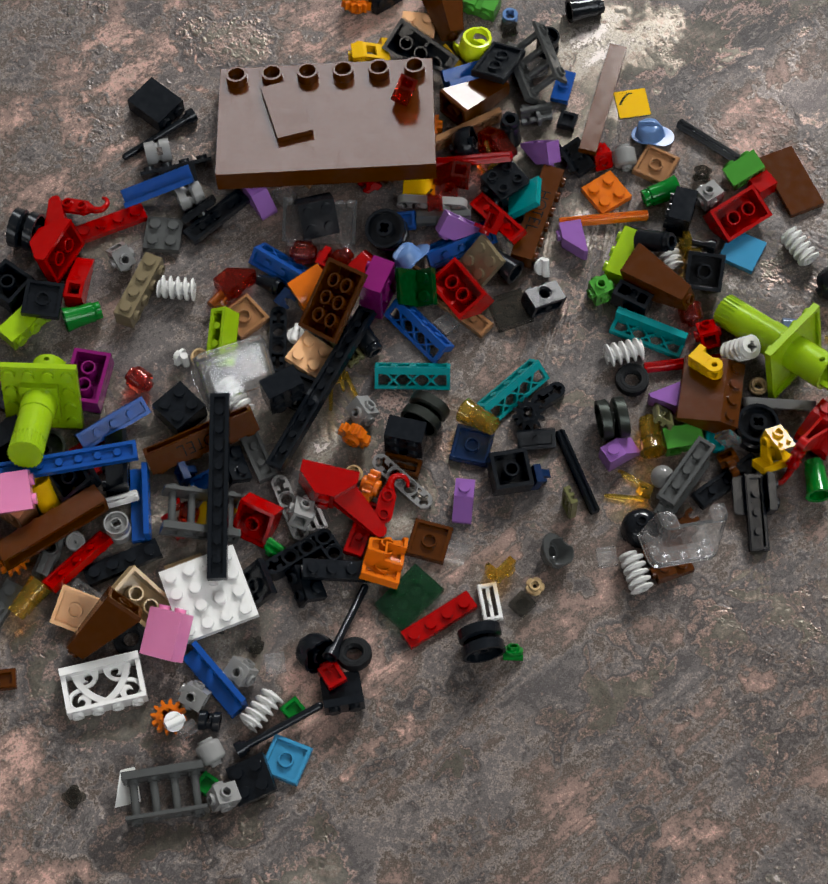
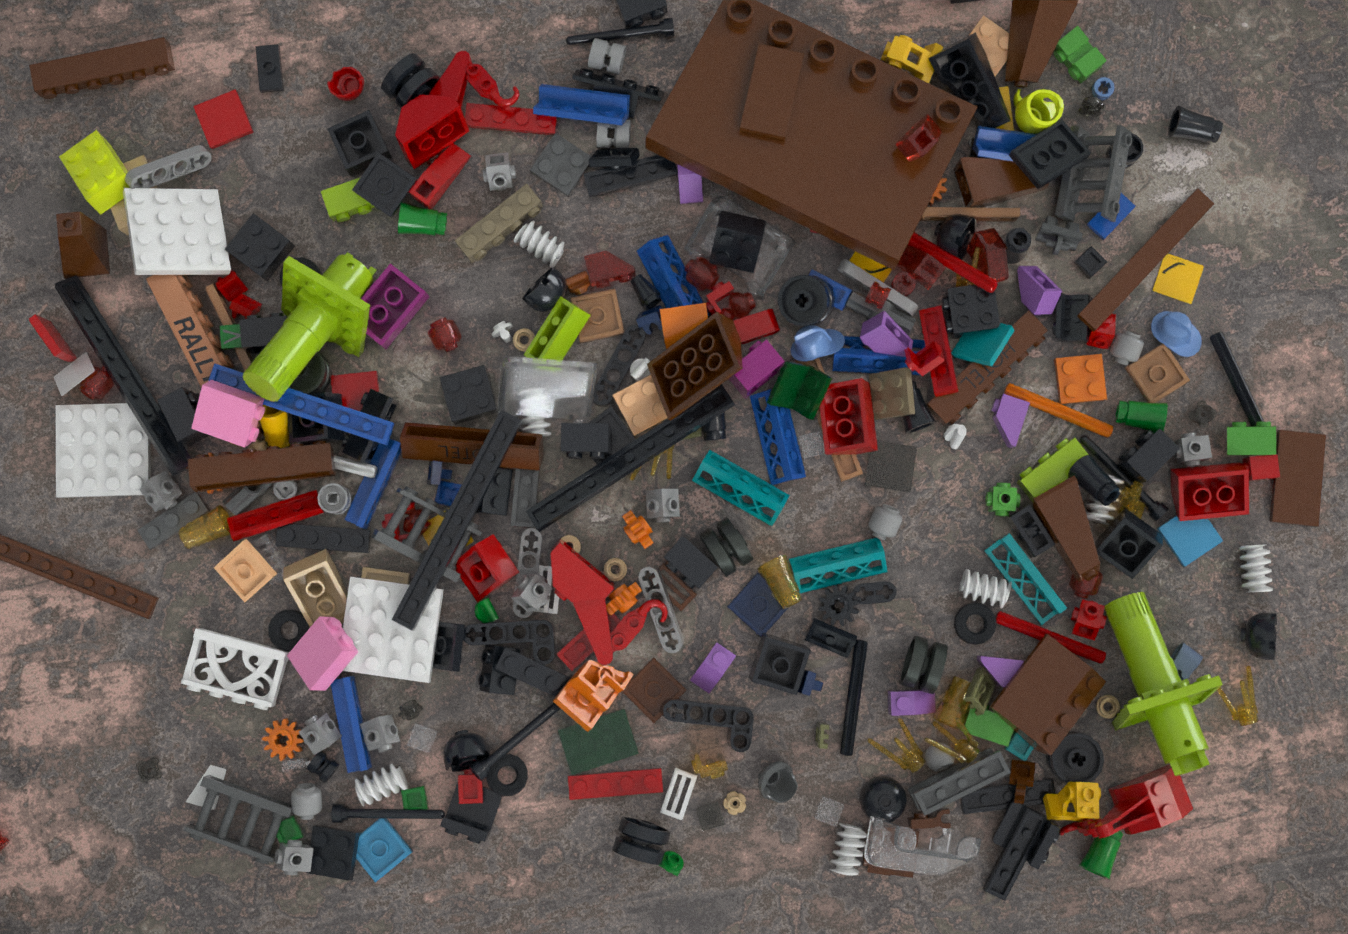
camera: 30 degrees right, 20 degrees up
reddish brown slope [66,586,142,659] -> none
blue fence [74,396,151,448] -> none
white plate [163,711,186,732] -> none
black brick [520,280,567,318] -> none
yellow leg [688,344,723,380] -> none
clear tile [714,429,742,448] -> none
white piece [720,334,761,362] -> none
light grey beam [741,397,817,411] -> none
none -> black cylinder [522,267,567,312]
none -> black beam [660,699,754,752]
none -> light grey head [868,504,903,540]
none -> clear yellow plant [924,717,979,763]

